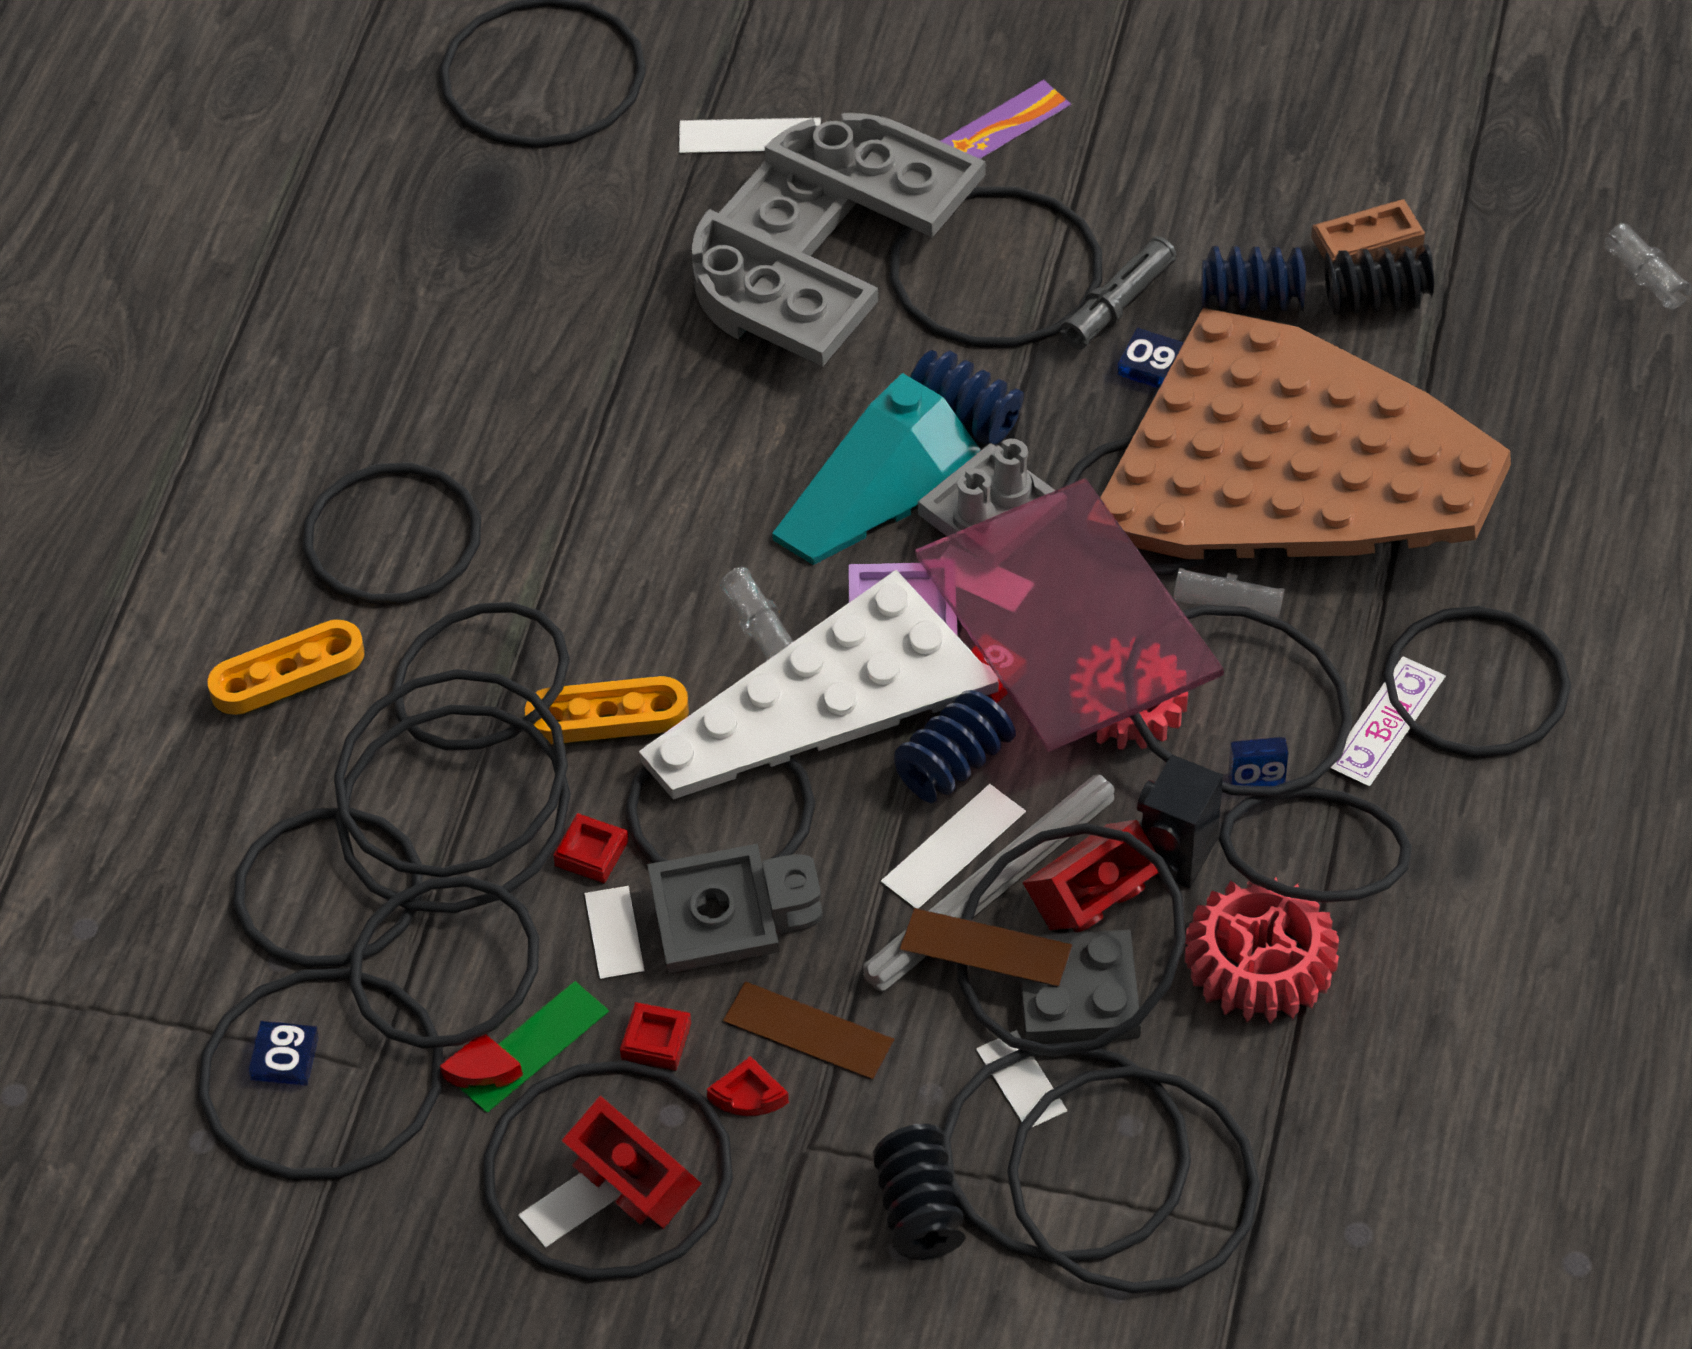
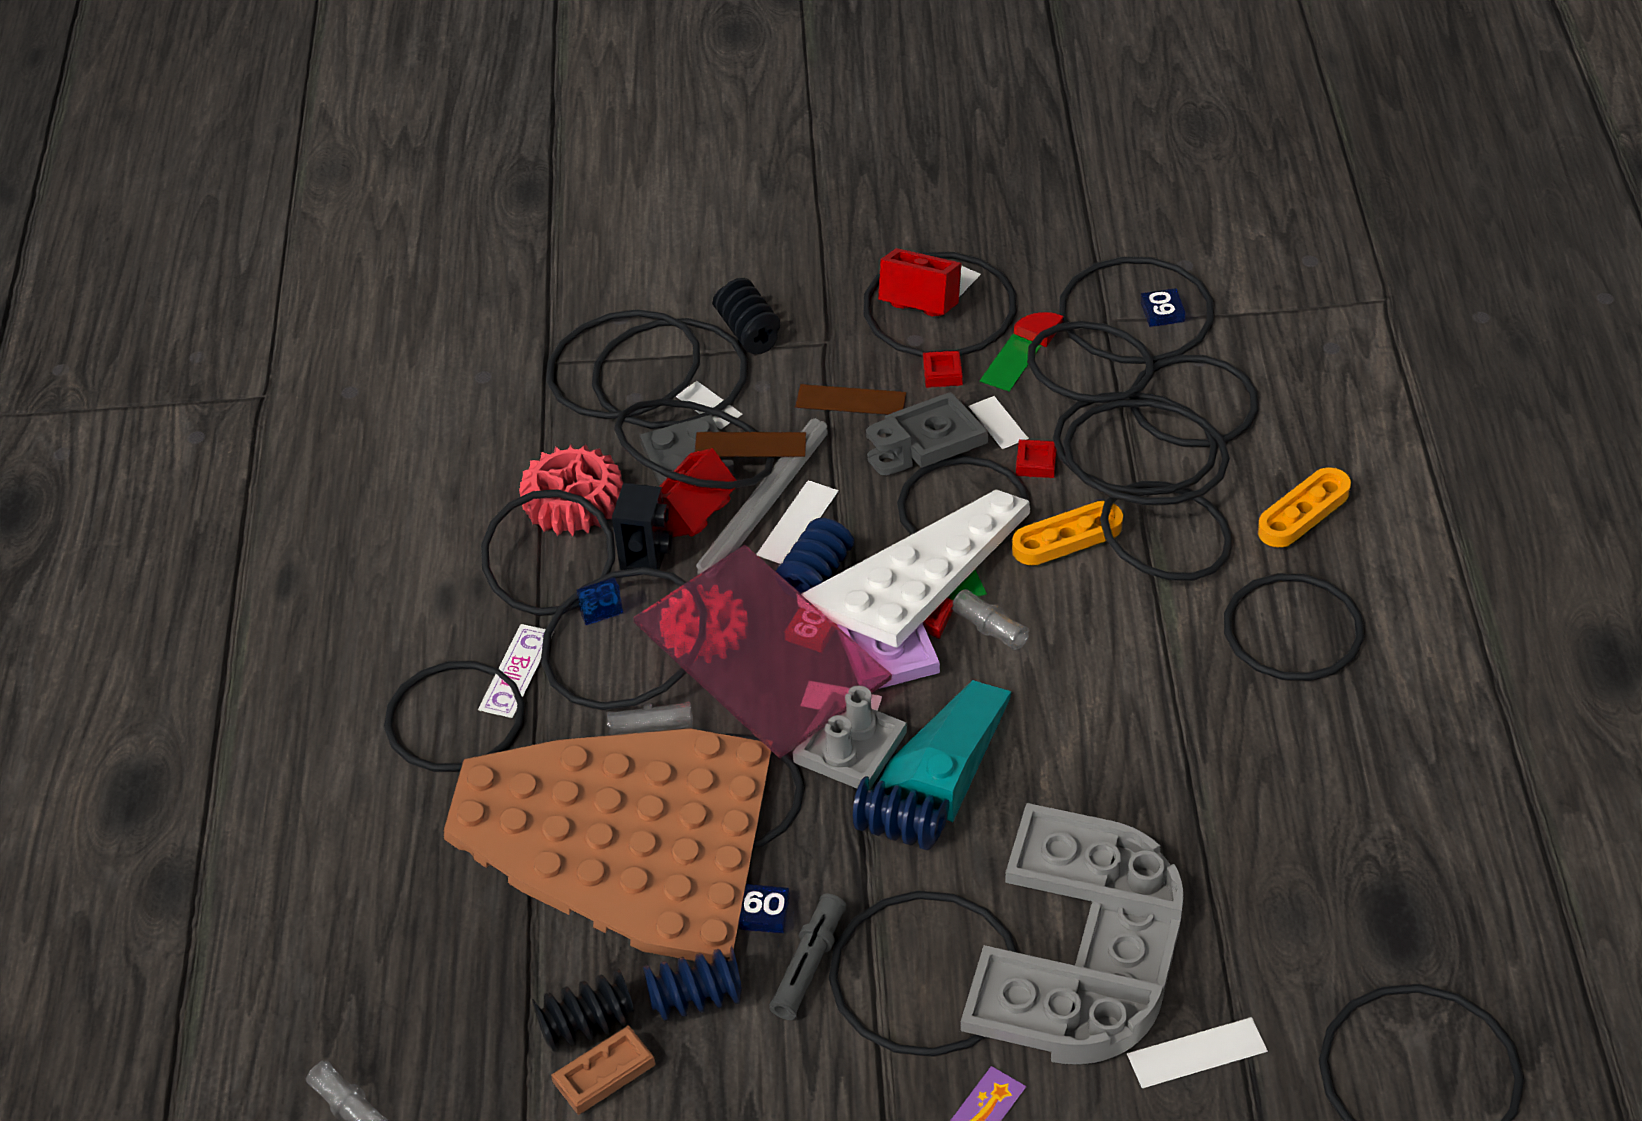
camera: 165 degrees right, 5 degrees down
red tile [706,1056,789,1116] -> none

